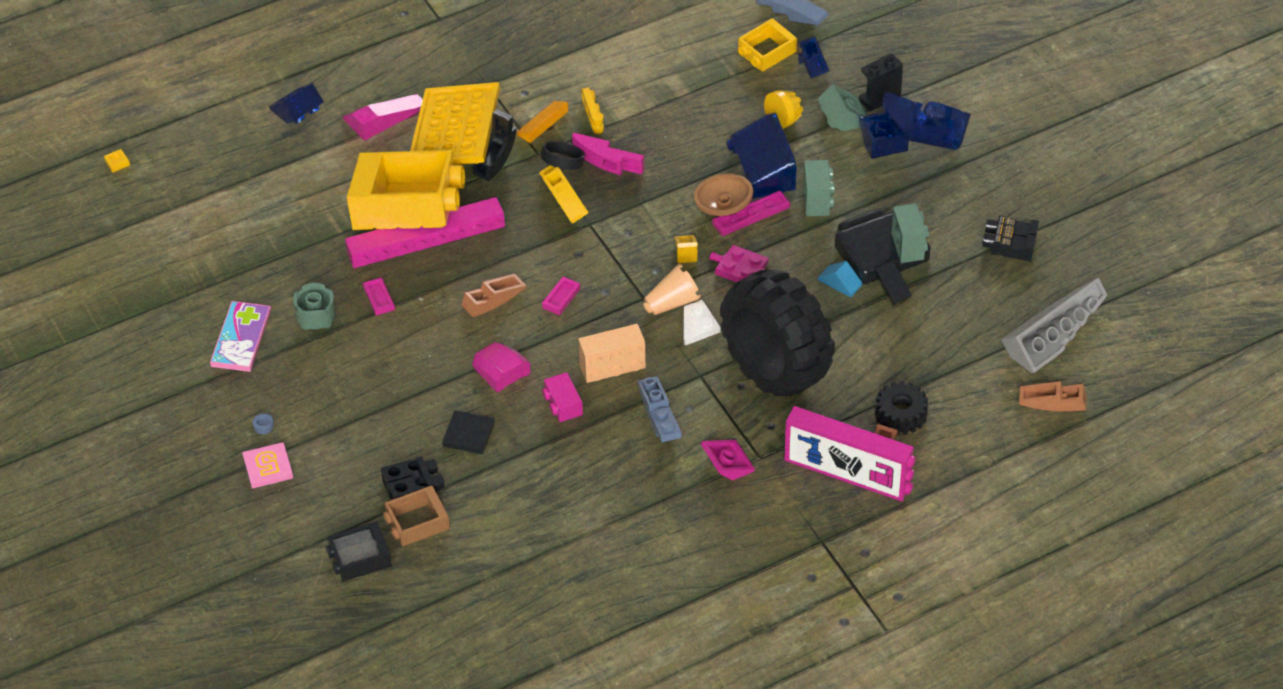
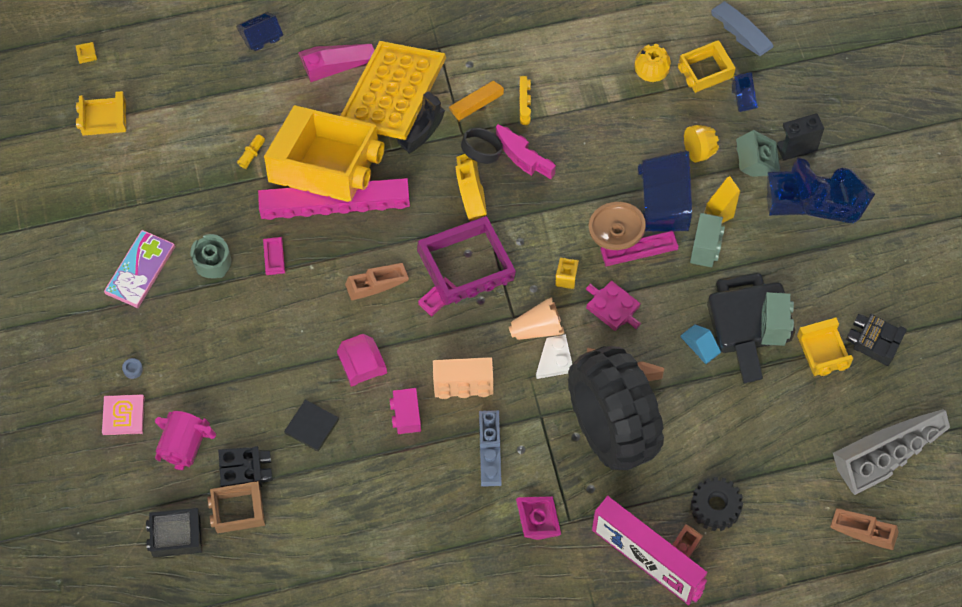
camera: 15 degrees right, 15 degrees up
none -> yellow panel [76,91,126,136]
none -> dark pink container [155,411,216,470]
none -> yellow axle [237,134,265,169]
none -> magenta window [417,216,516,306]
none -> yellow piece [634,44,671,82]
none -> yellow slope [704,176,740,223]
none -> yellow panel [797,318,853,376]

